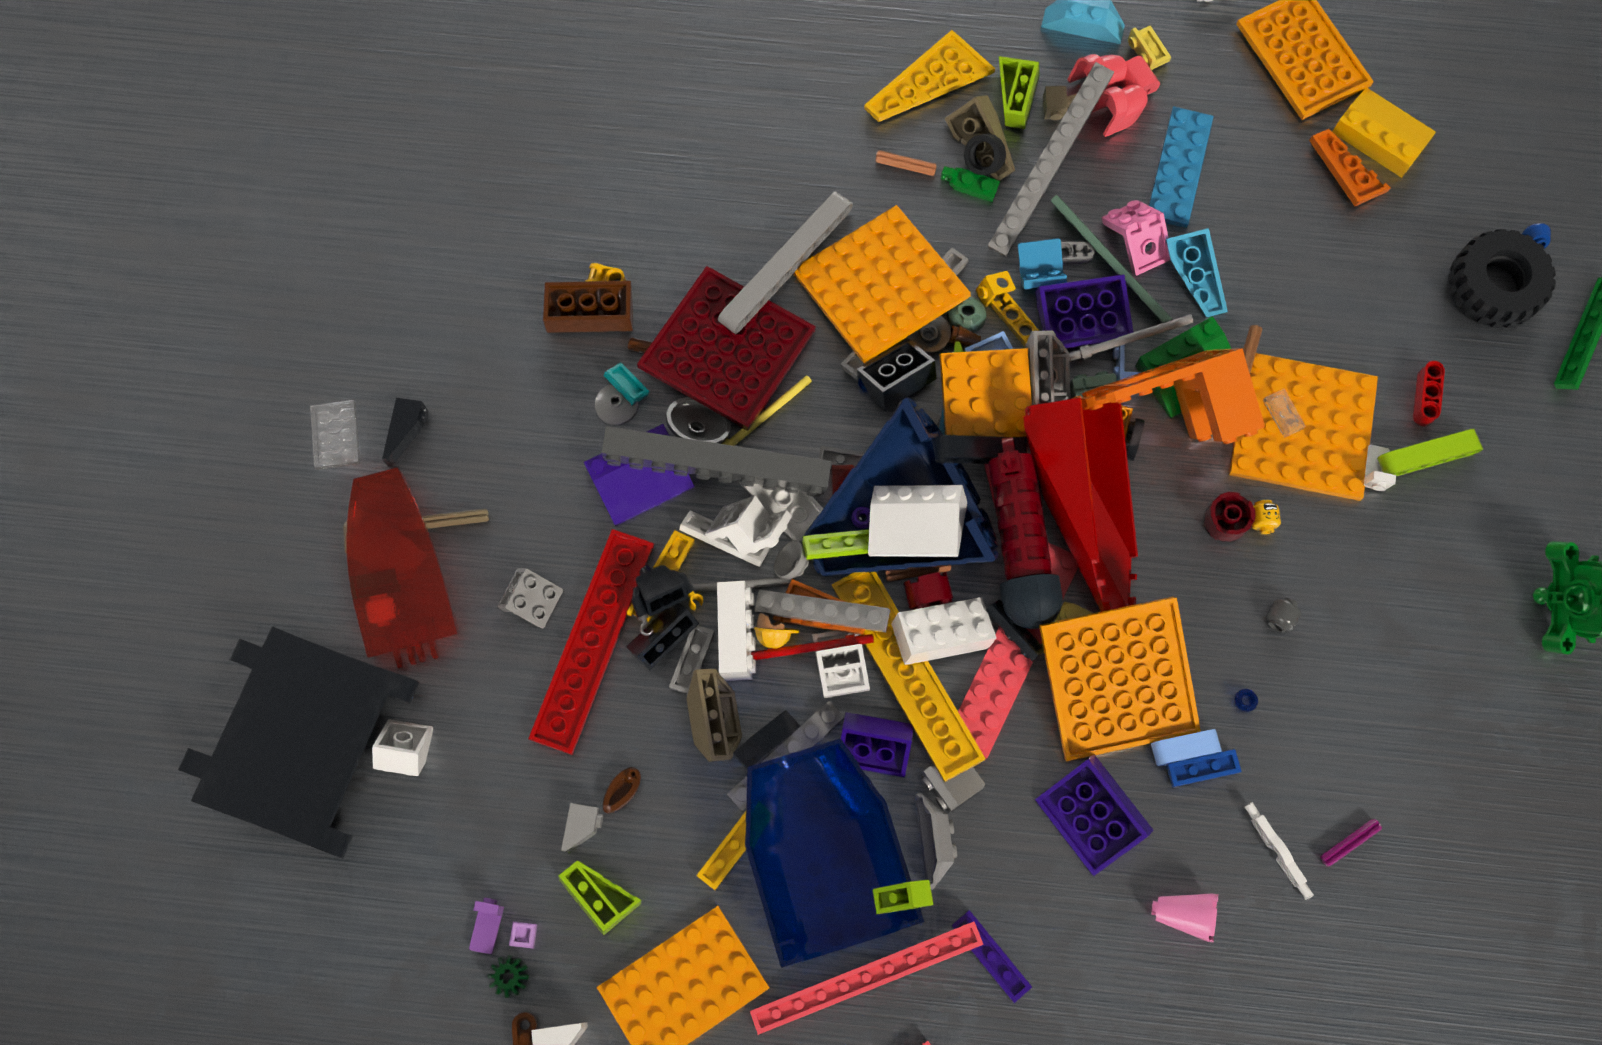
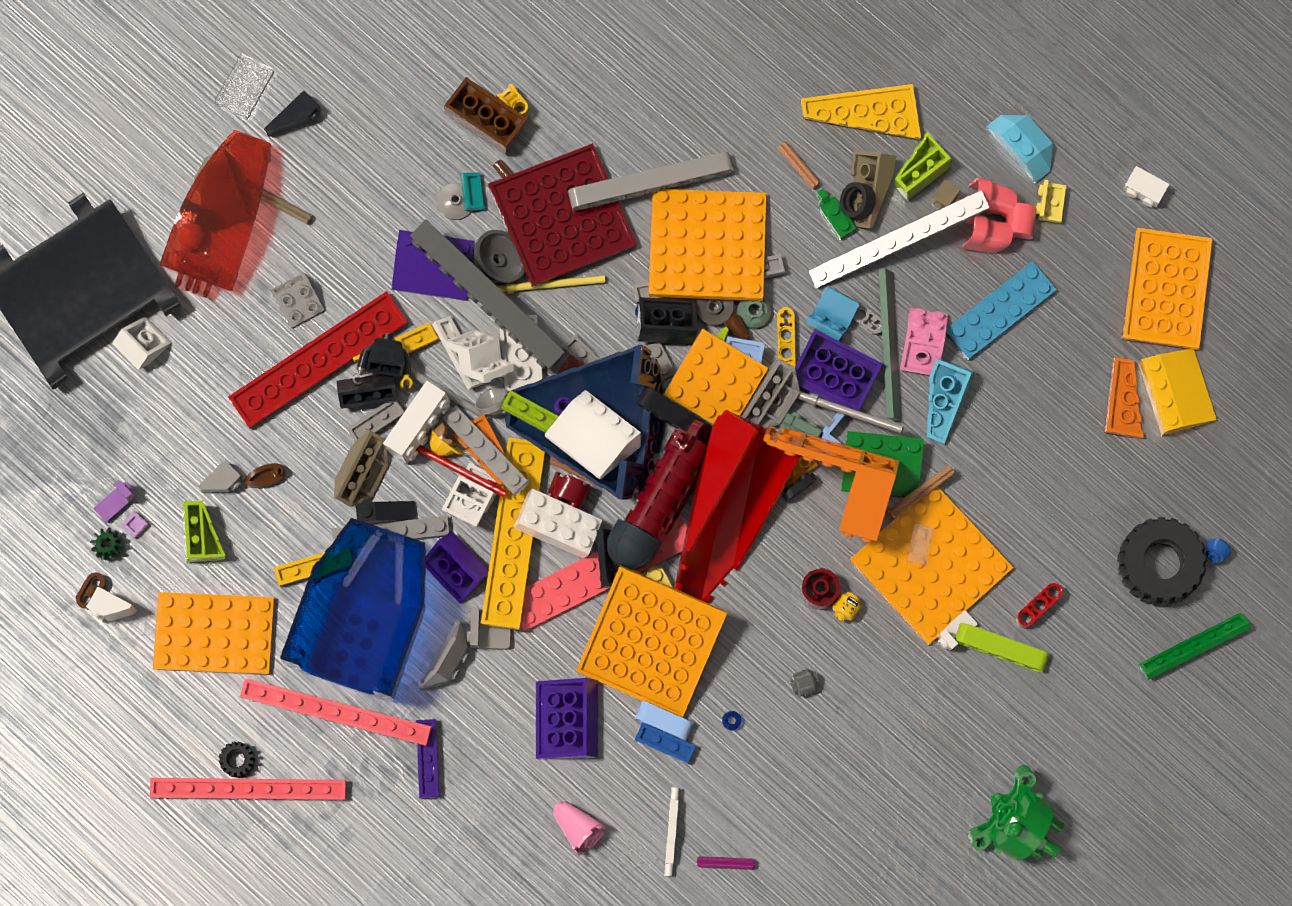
camera: 35 degrees right, 5 degrees up
lime slope [873,880,934,914] -> none
yellow bracket [976,271,1016,307] -> none

